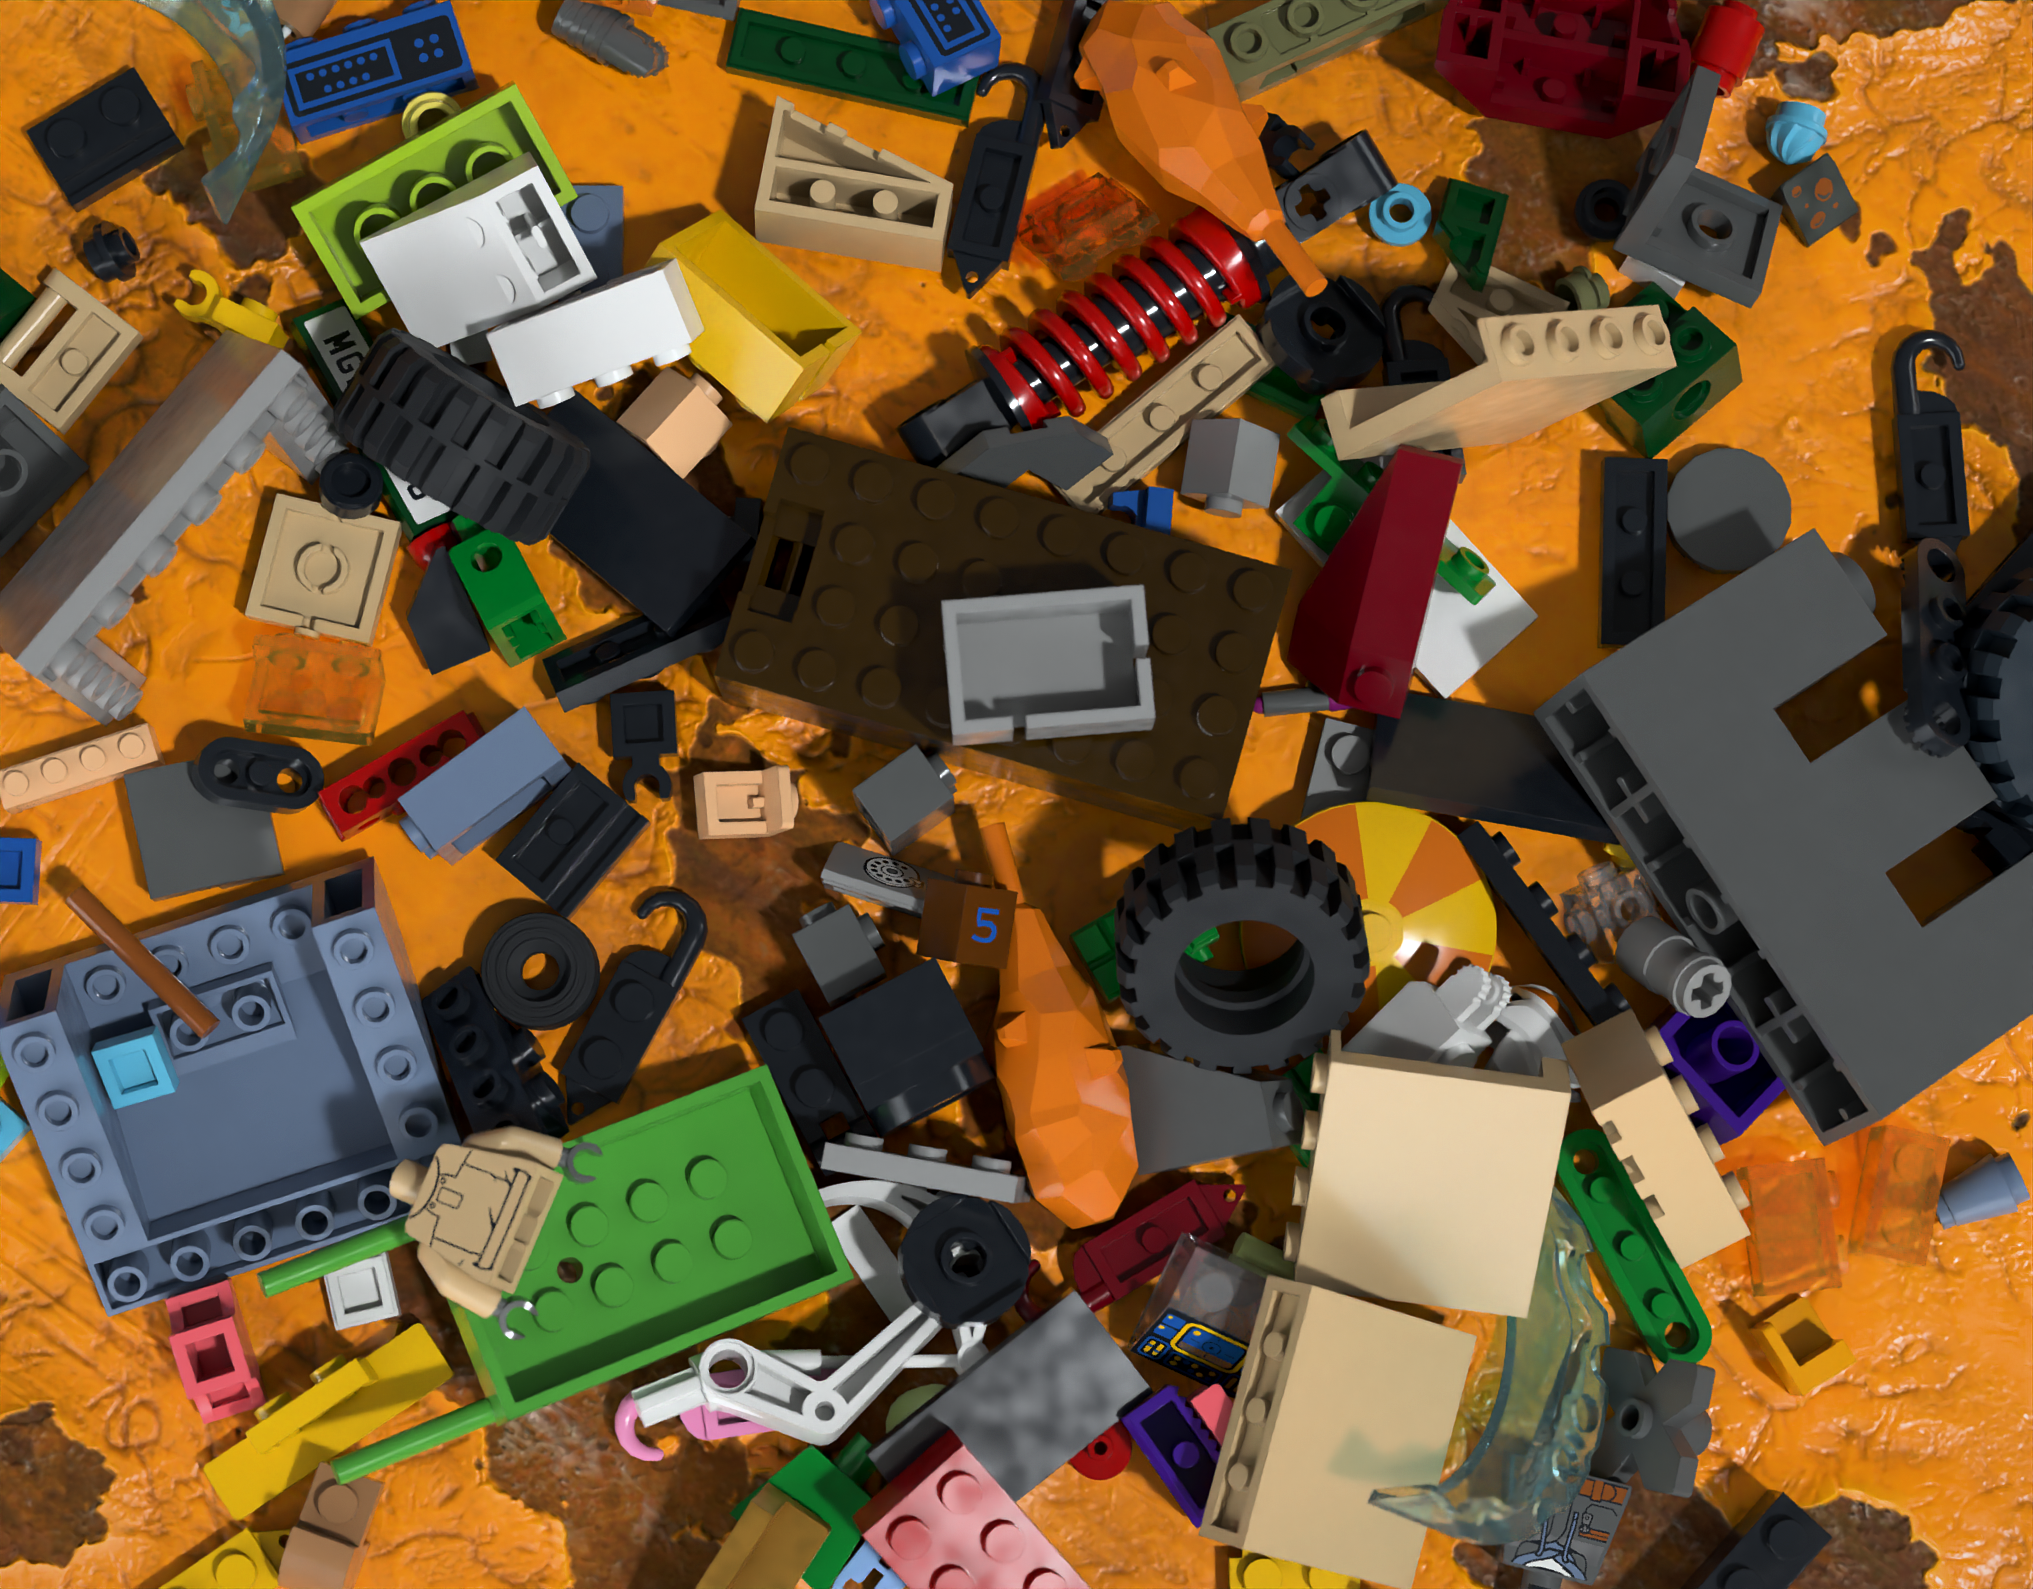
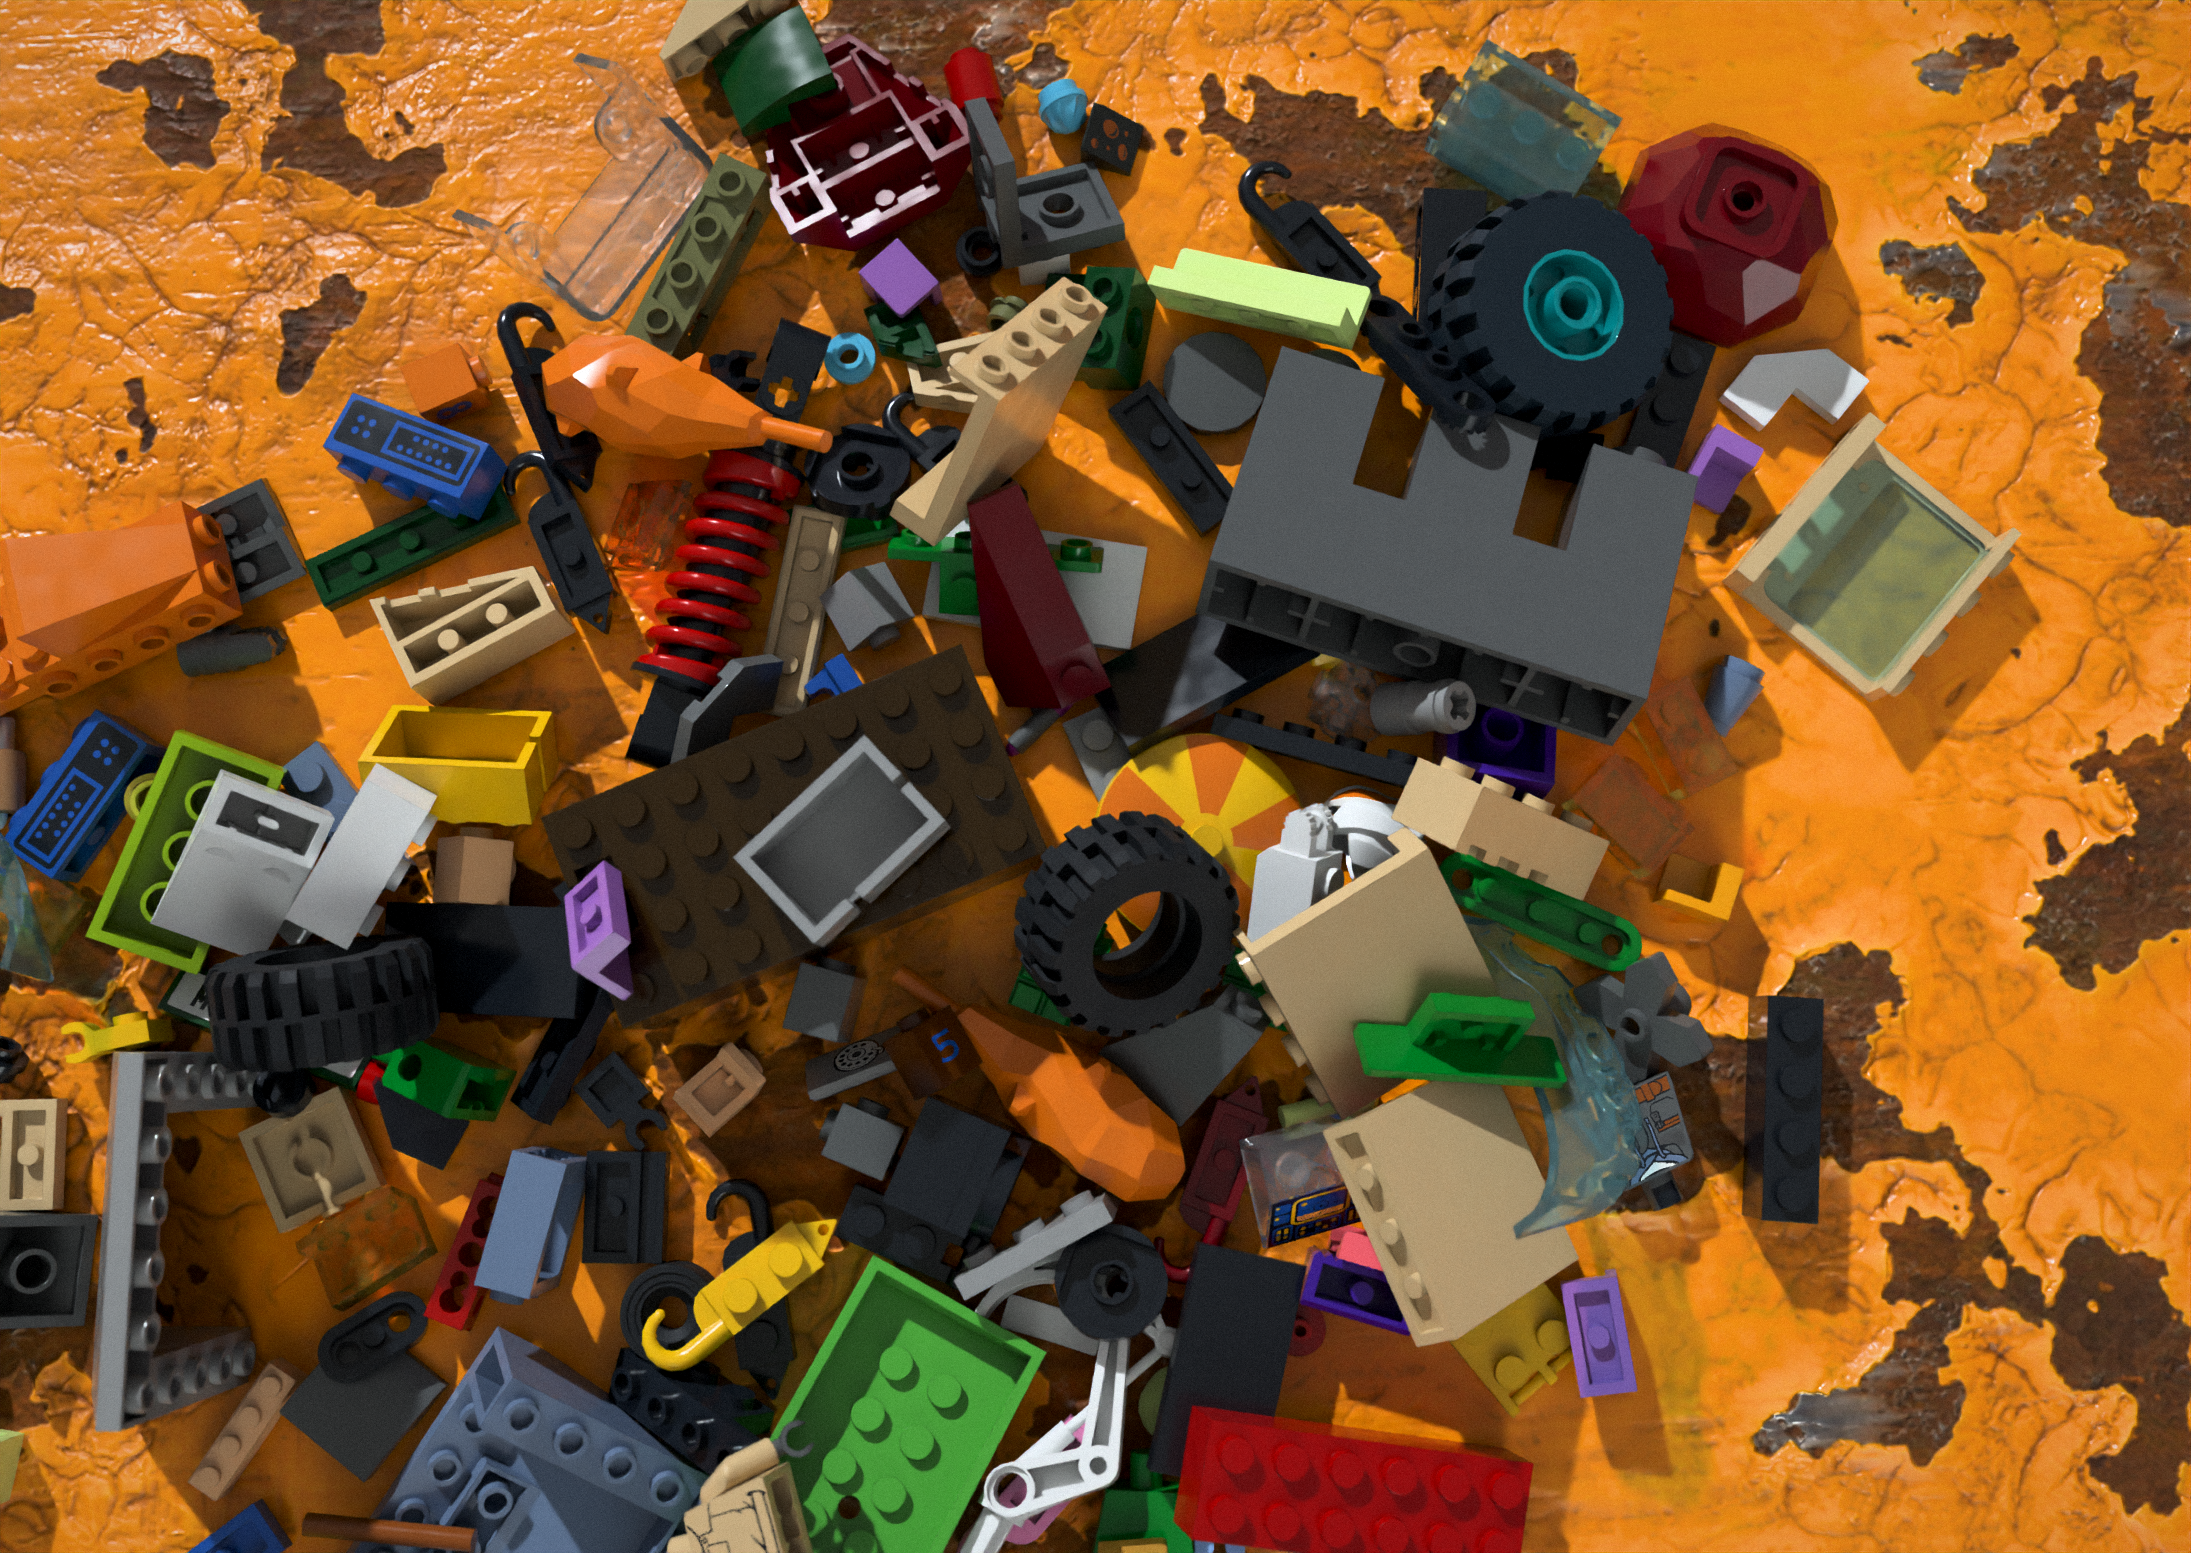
camera: 30 degrees left, 0 degrees up
none -> medium lavender panel [564,860,633,1000]
none -> yellow plate [642,1219,837,1371]
none -> medium lavender panel [858,238,943,318]
none -> yellowish green panel [1147,248,1372,350]
none -> green bracket [1353,992,1567,1089]

